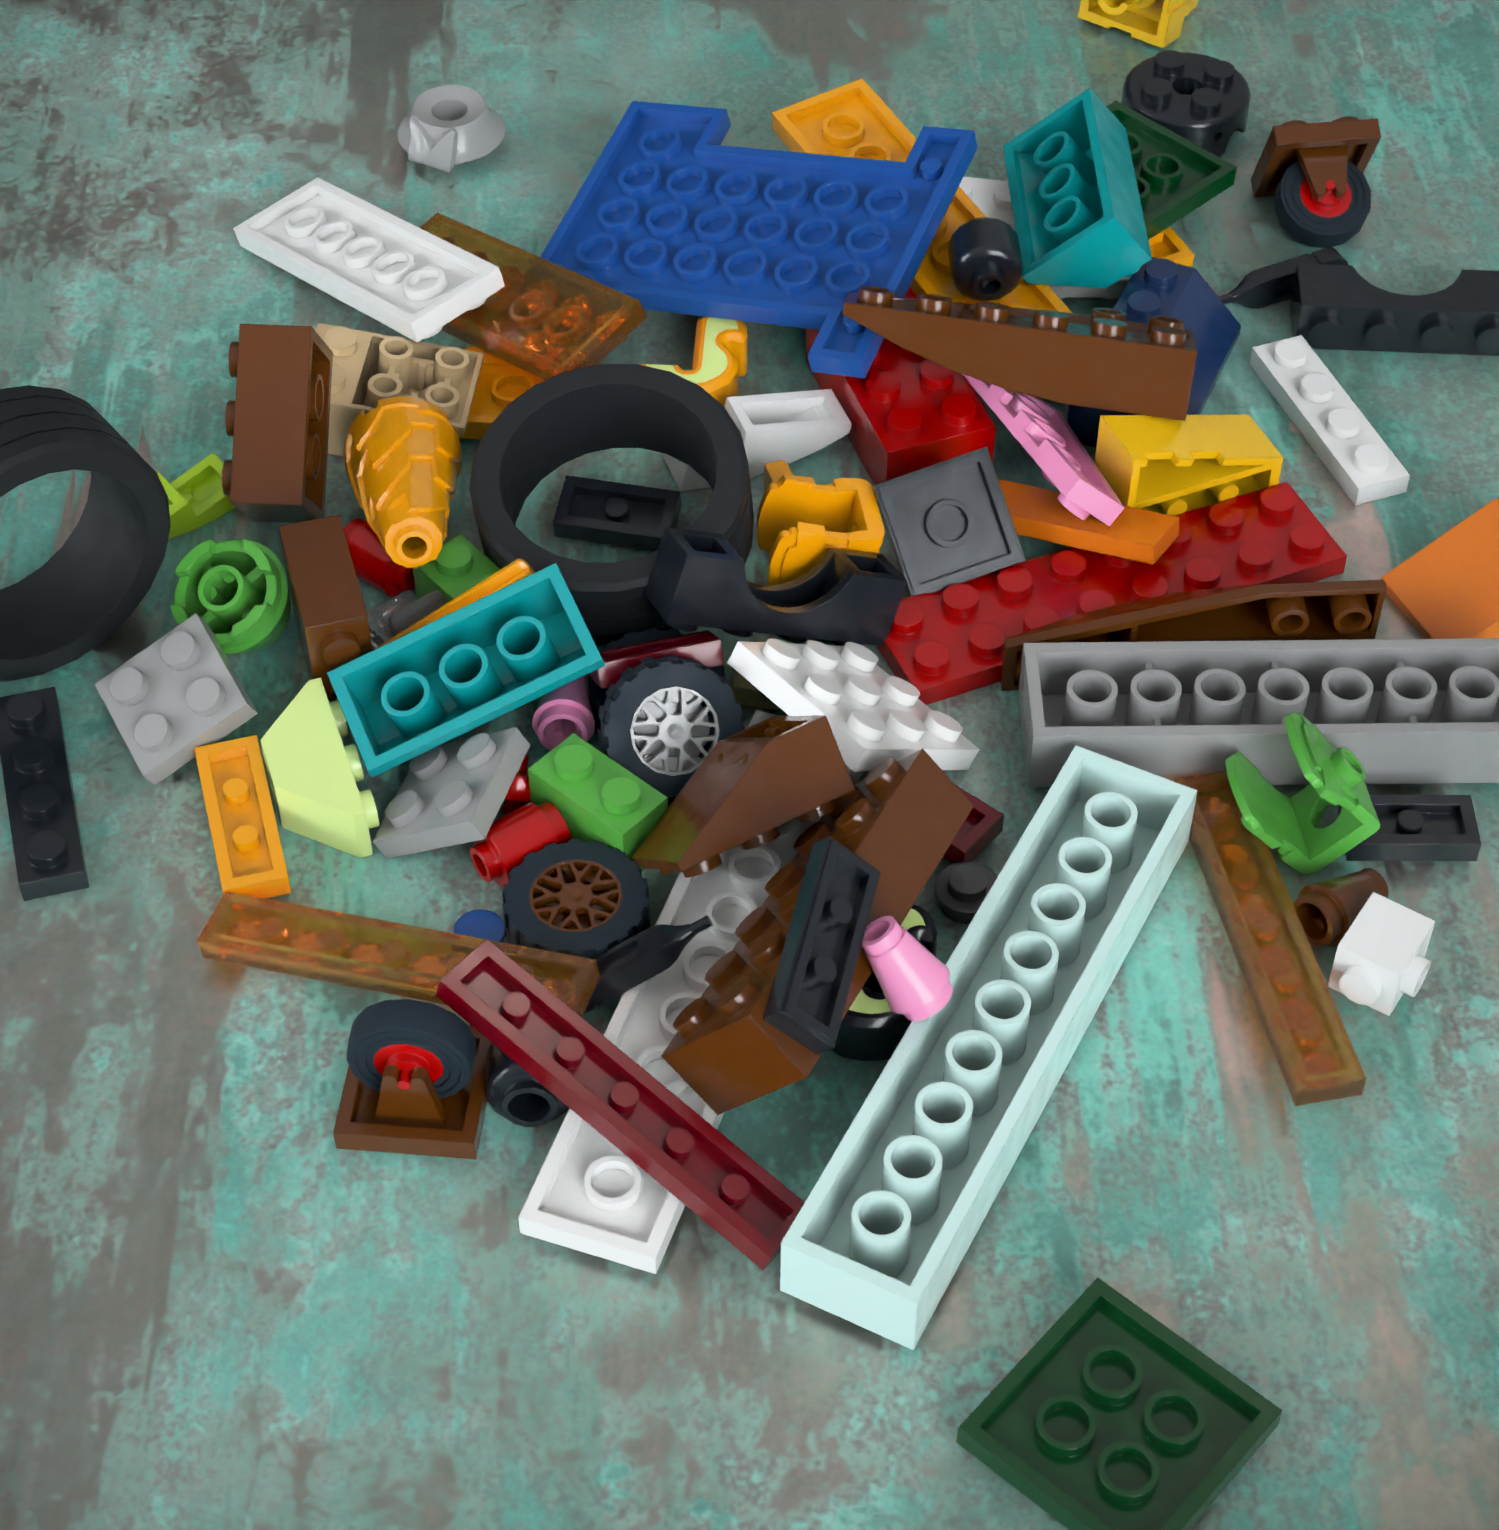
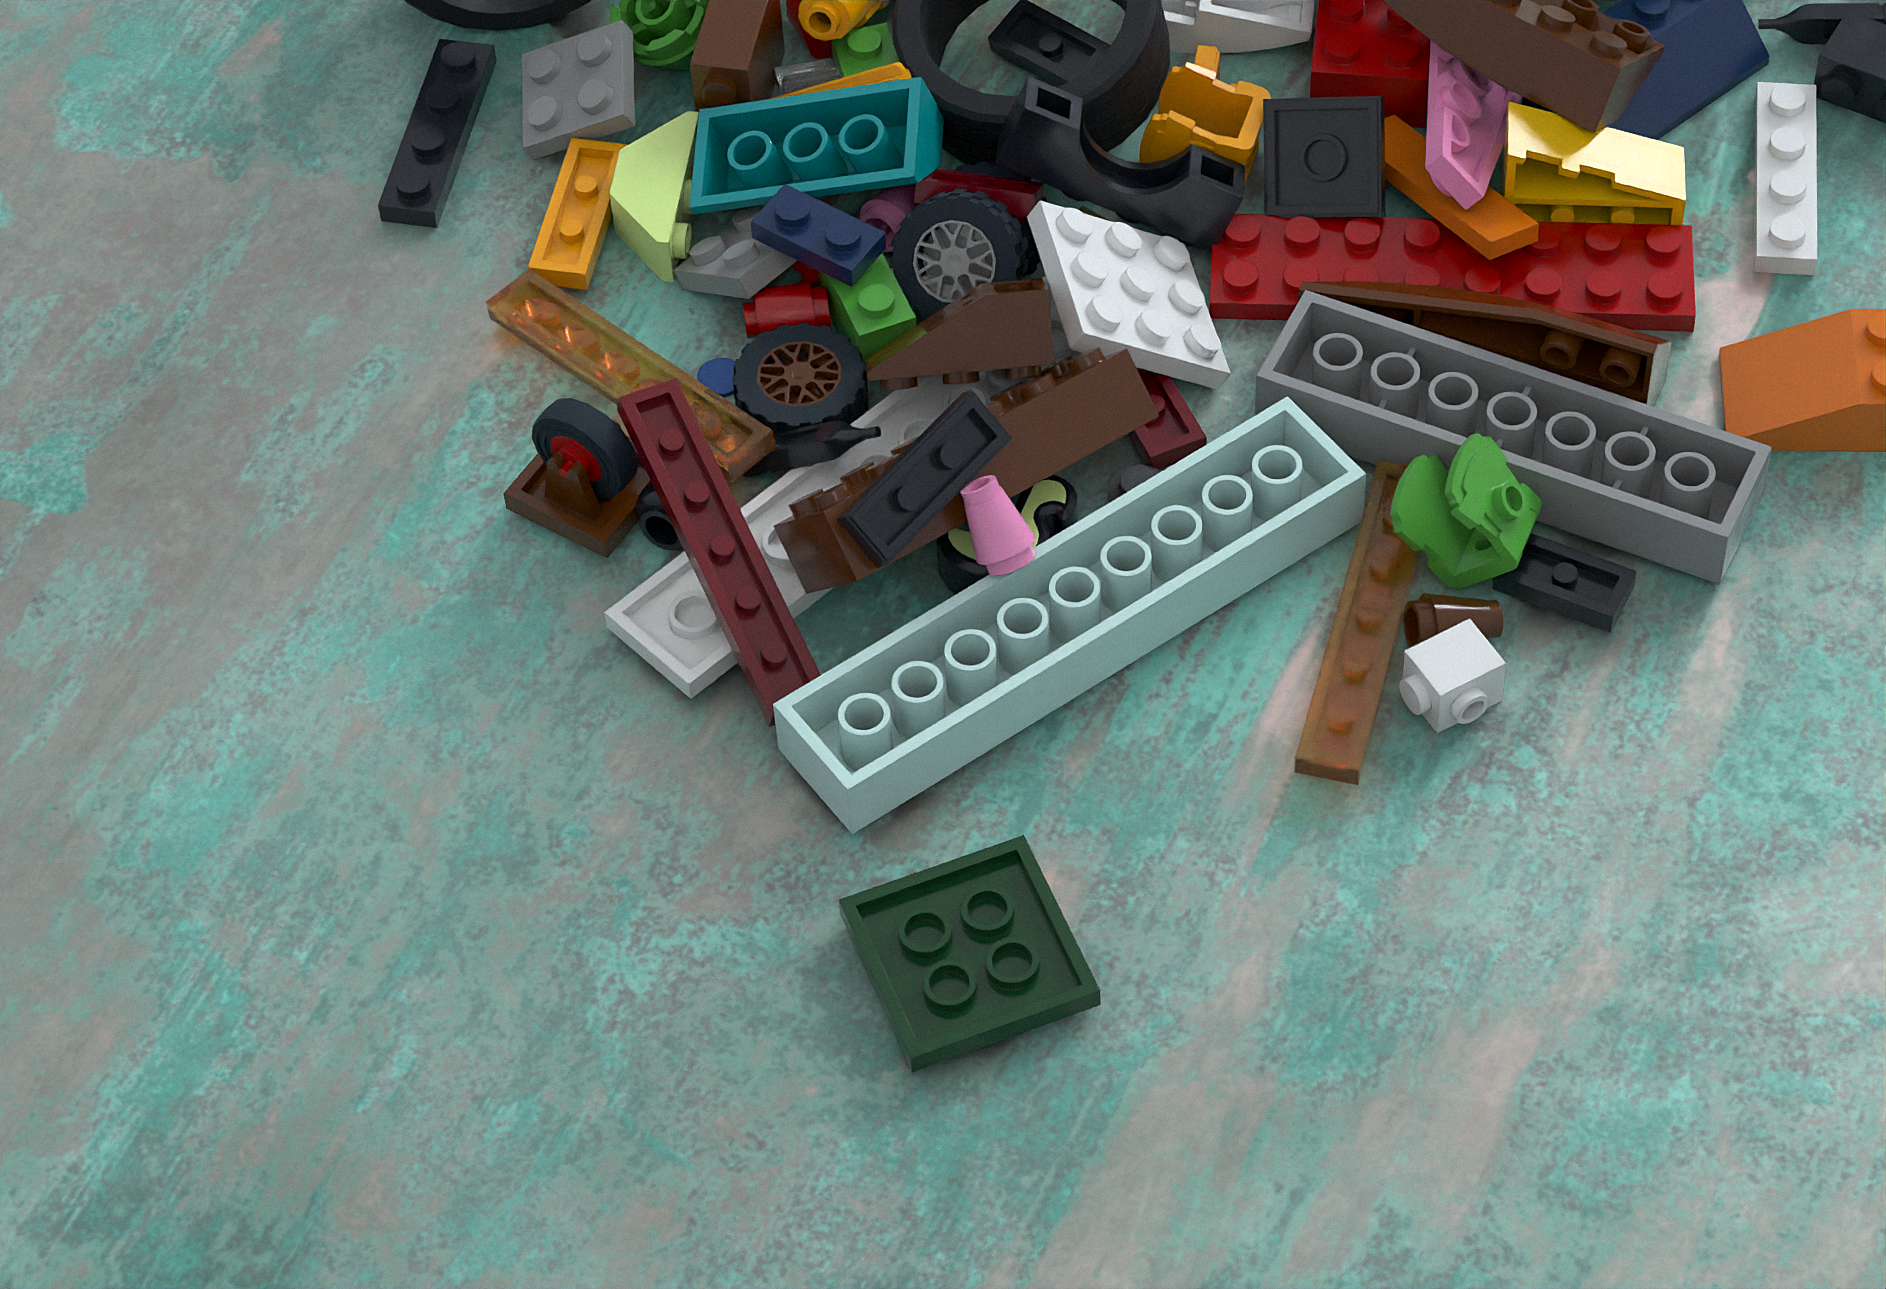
camera: 30 degrees right, 5 degrees up
none -> dark blue plate [751,184,886,287]

